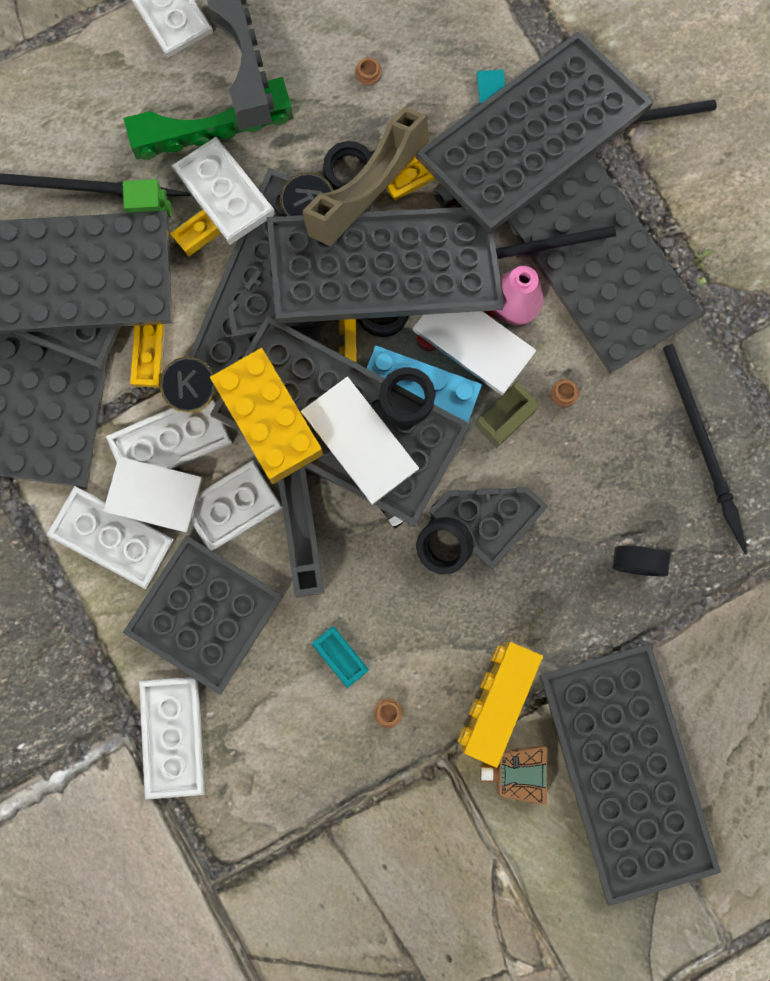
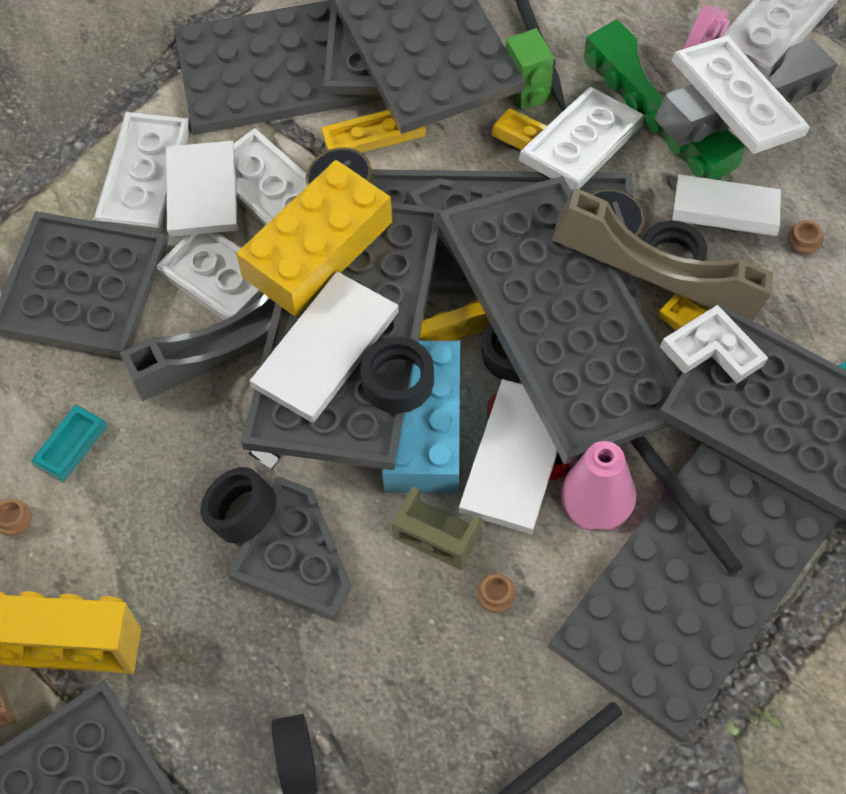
camera: 80 degrees right, 20 degrees down
none -> white plate [660,305,768,383]
none -> white tile [671,36,810,154]
none -> white tile [672,174,781,236]
none -> bright pink plate [675,5,730,69]

